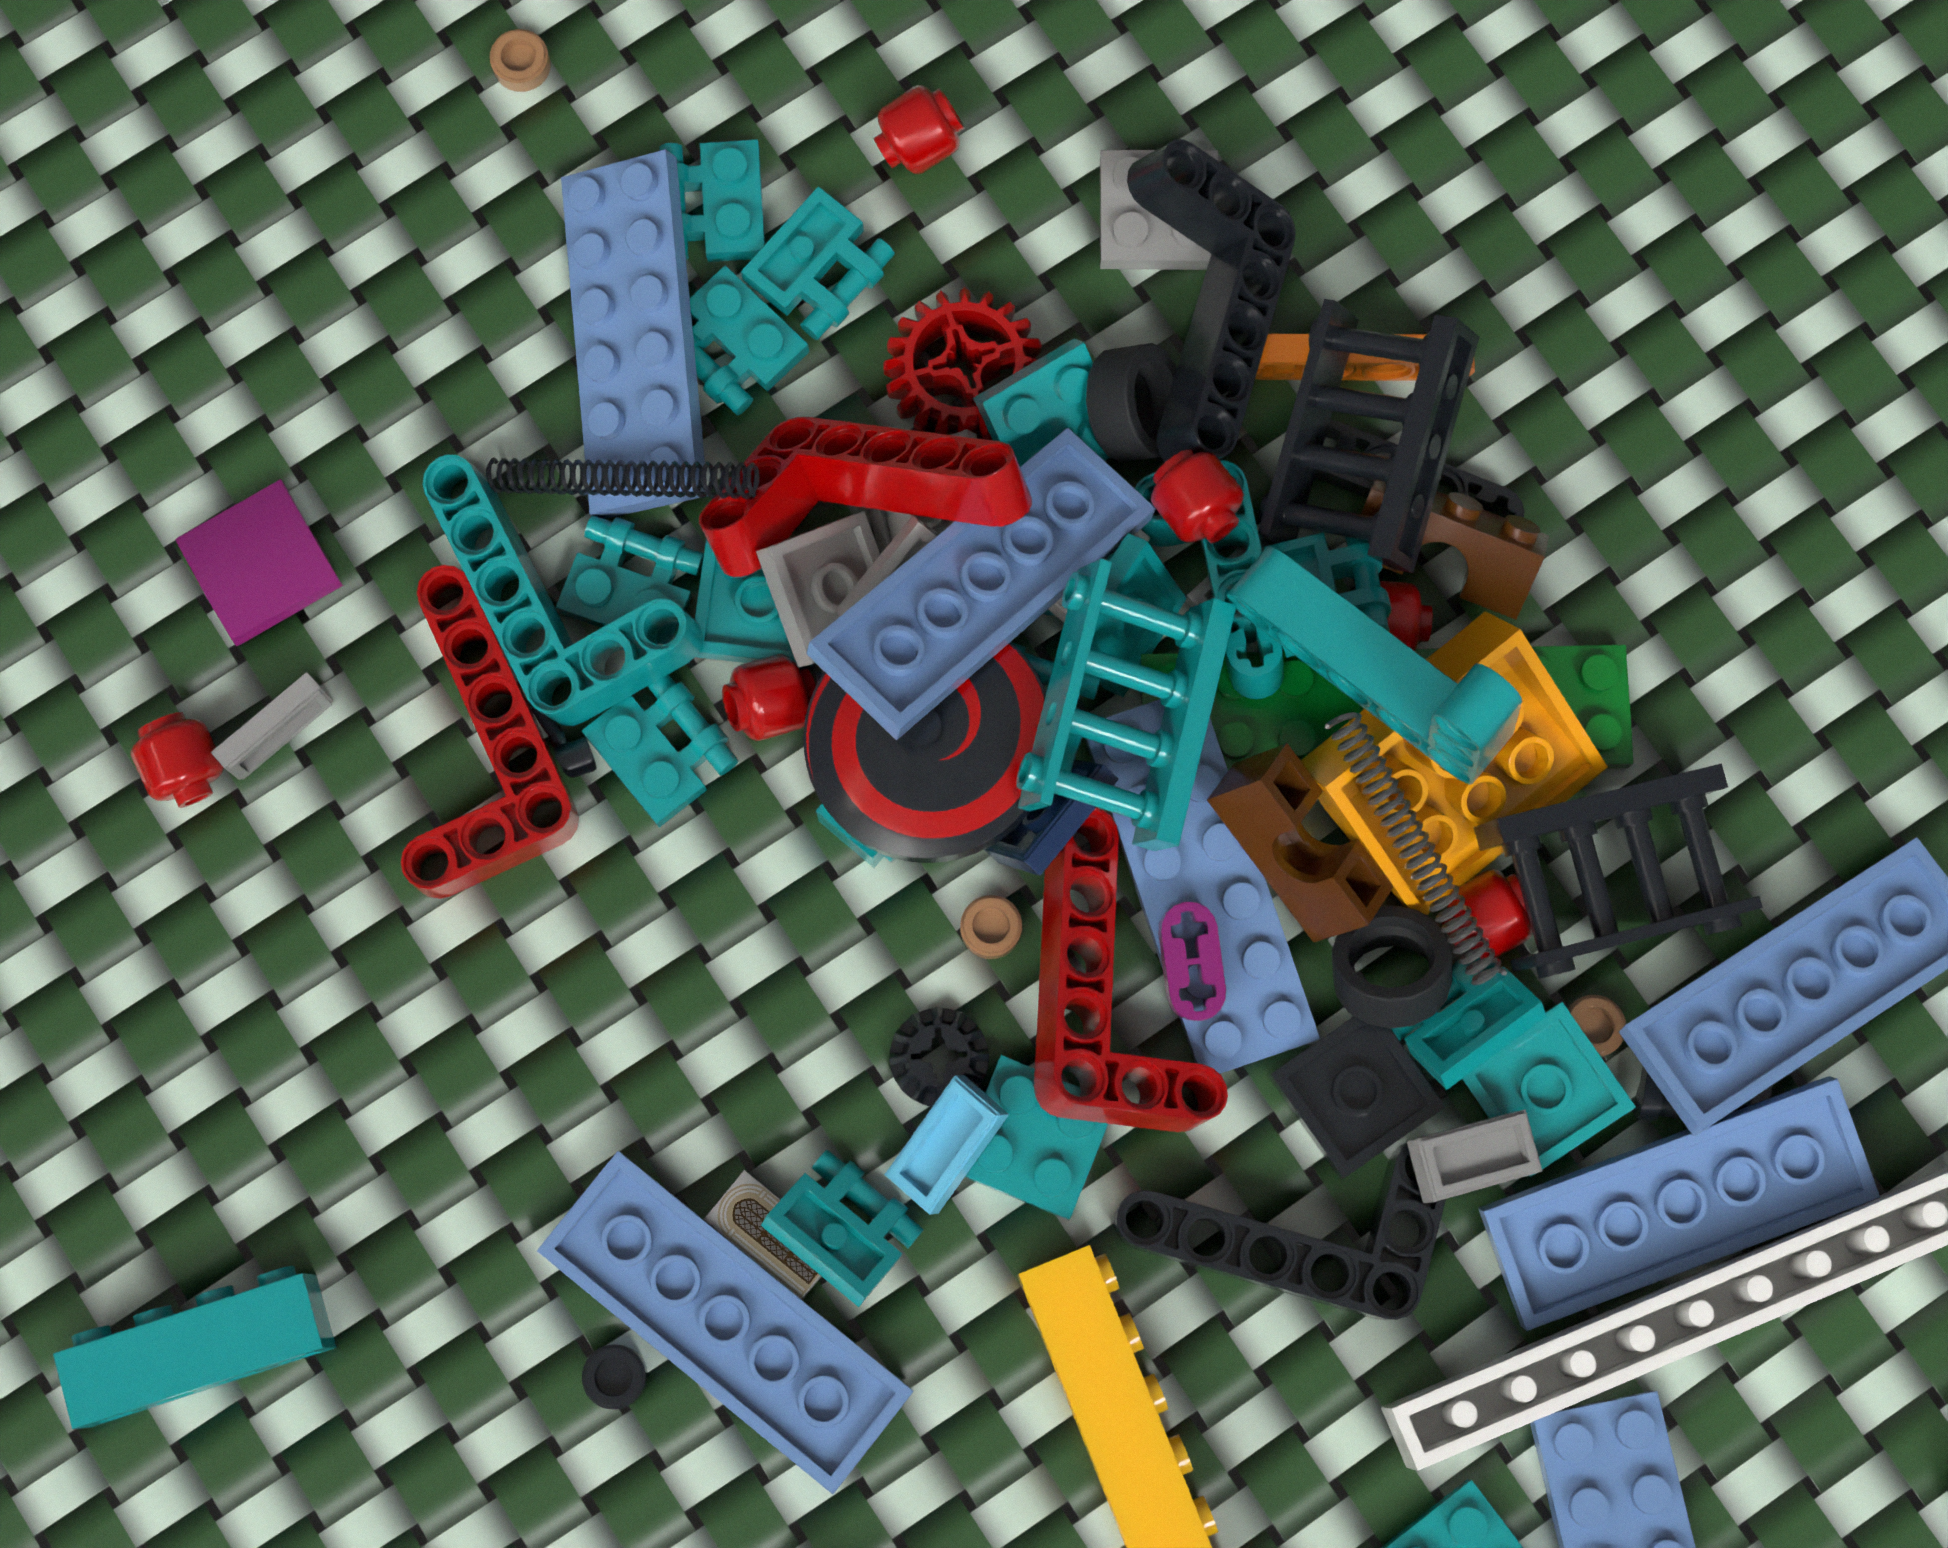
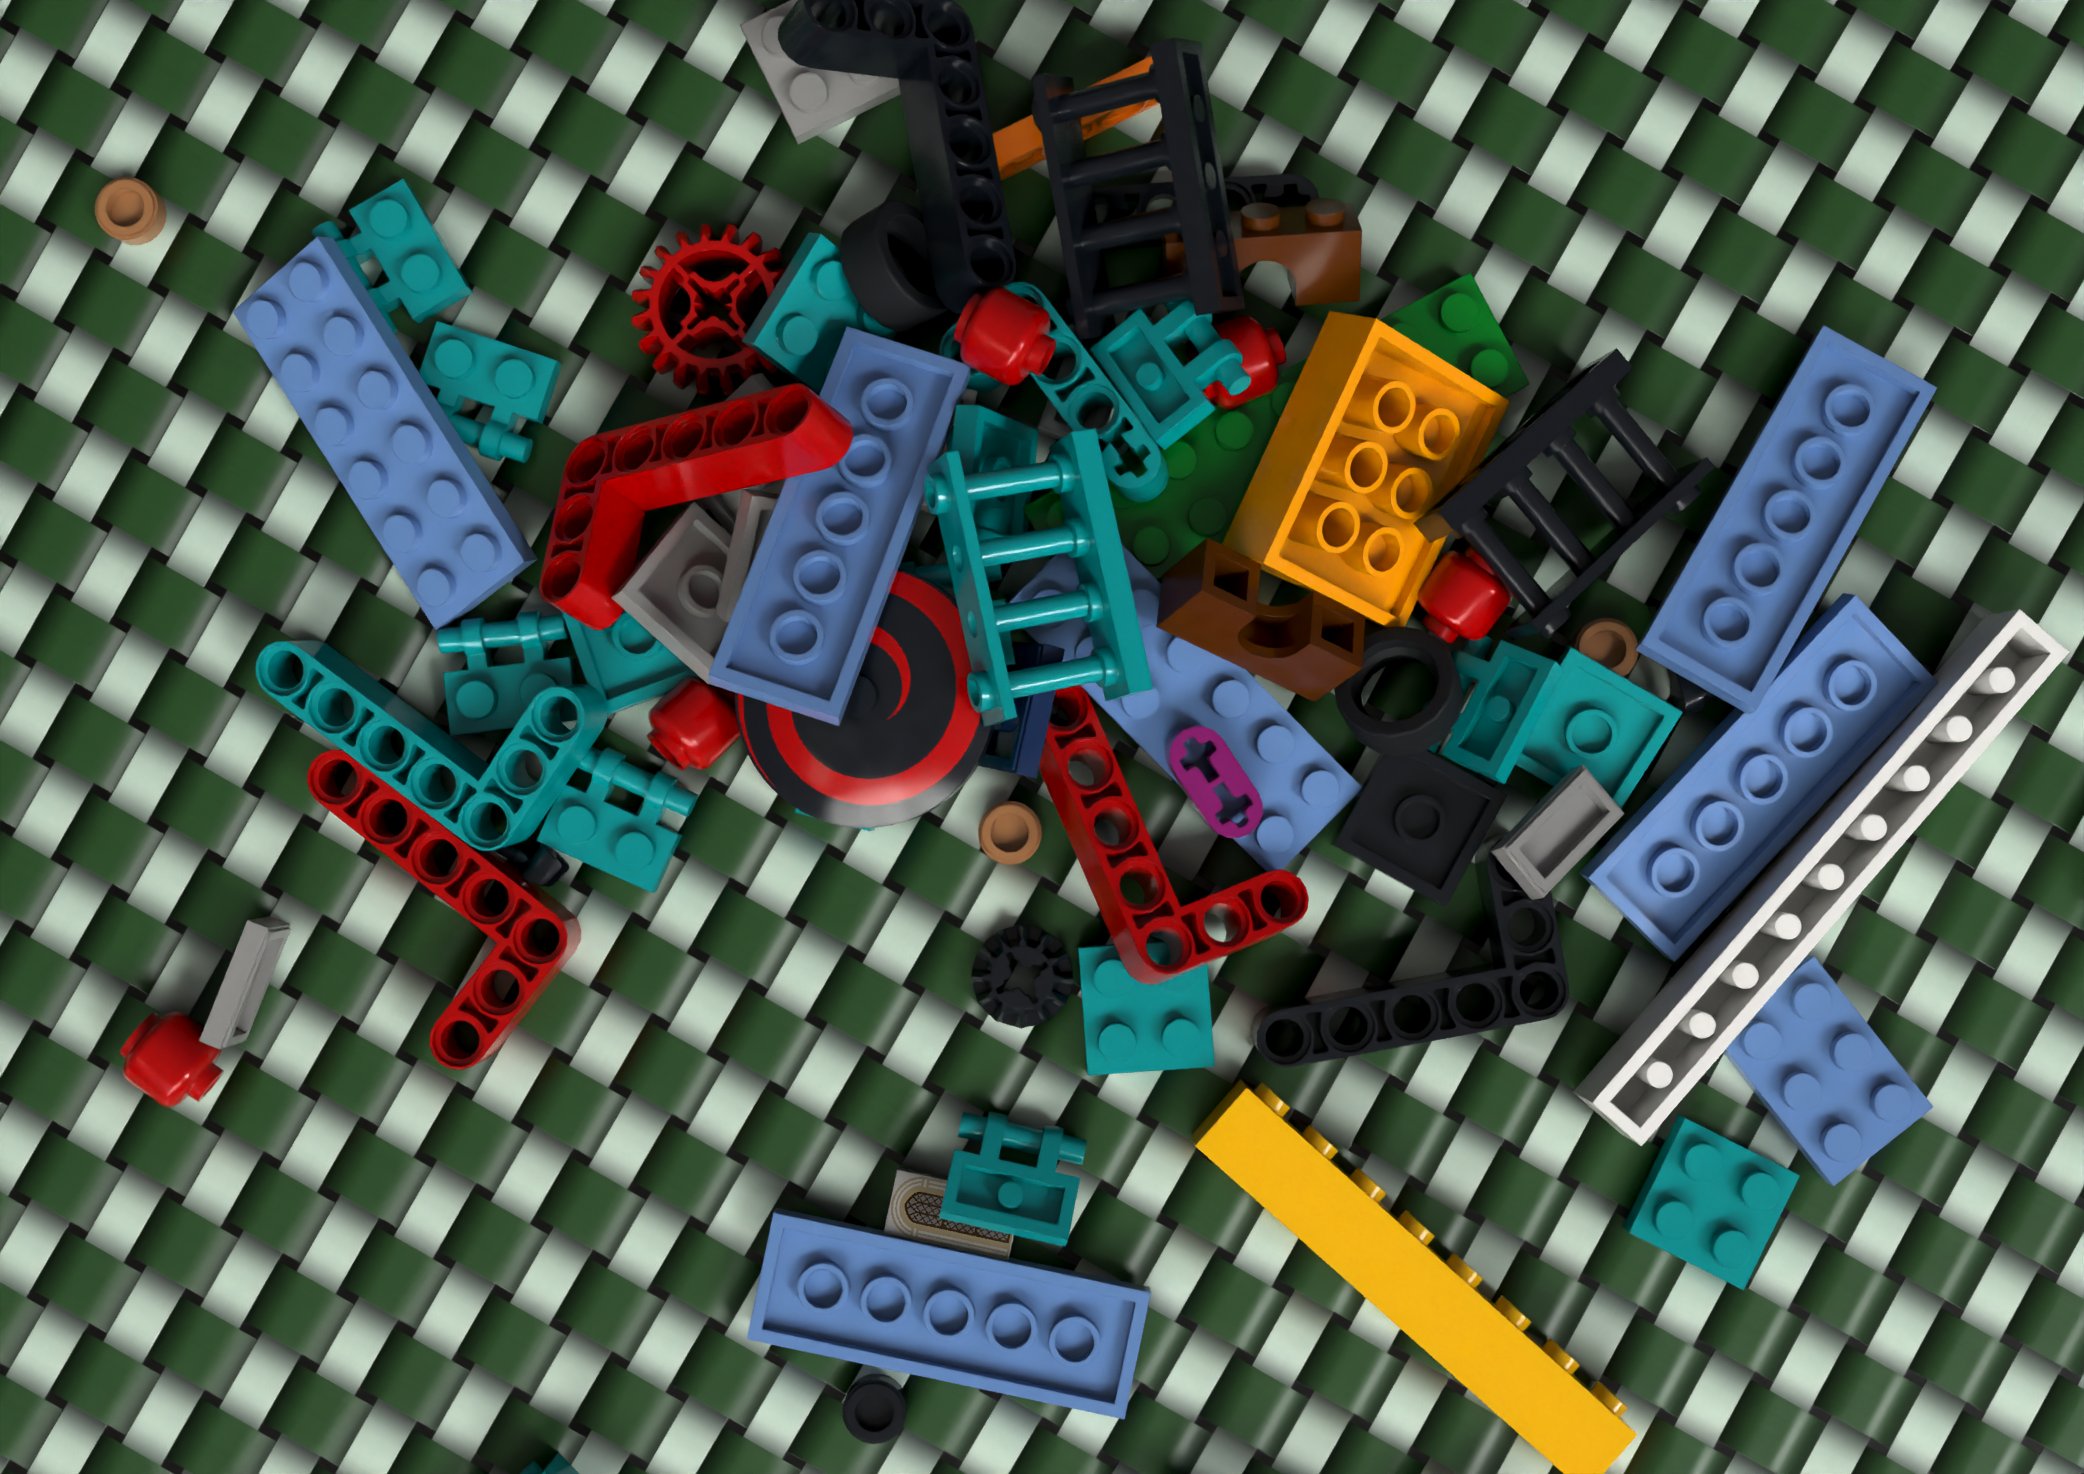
camera: 25 degrees left, 10 degrees up
magenta slope [175,479,343,646] -> none
black piece [486,458,759,499] -> none
teal plate [741,186,895,341] -> none
red head [873,85,965,175] -> none
medium azure tile [884,1075,1009,1215] -> none
teal beam [1226,546,1522,785] -> none
dark grey piece [1325,712,1507,986] -> none

